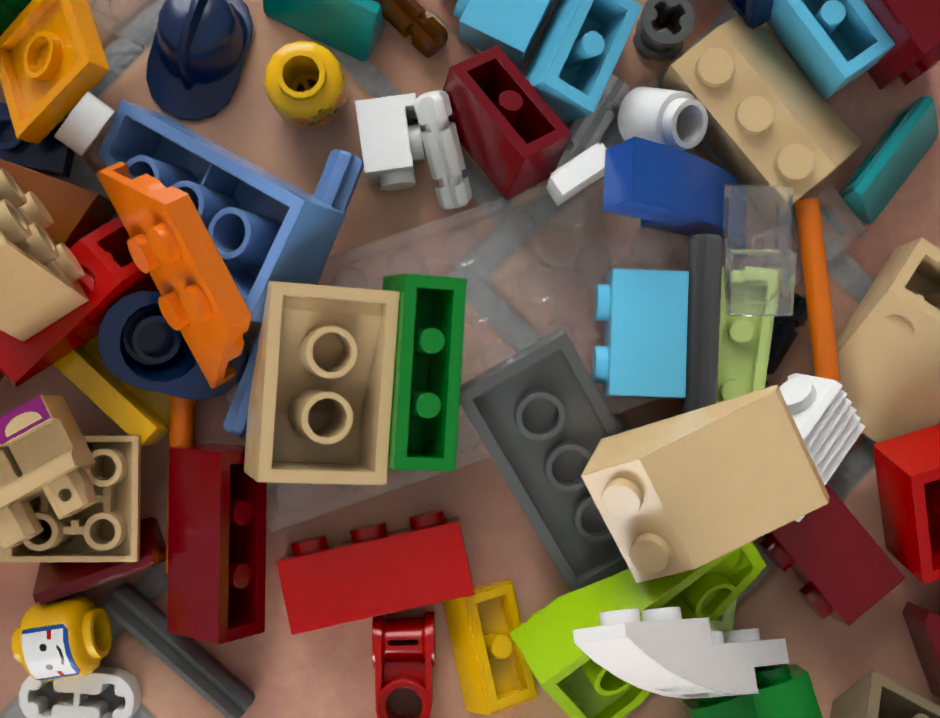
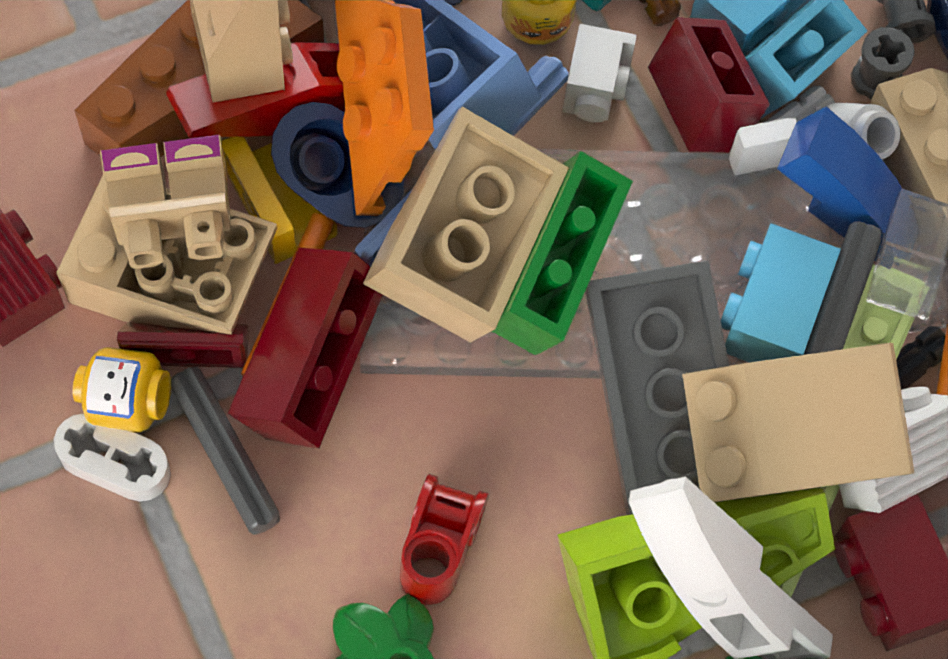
camera: 20 degrees right, 20 degrees down
red brick [276,509,475,635] -> none
white axle [414,90,472,210] -> none
yellow slope [442,579,538,716] -> none

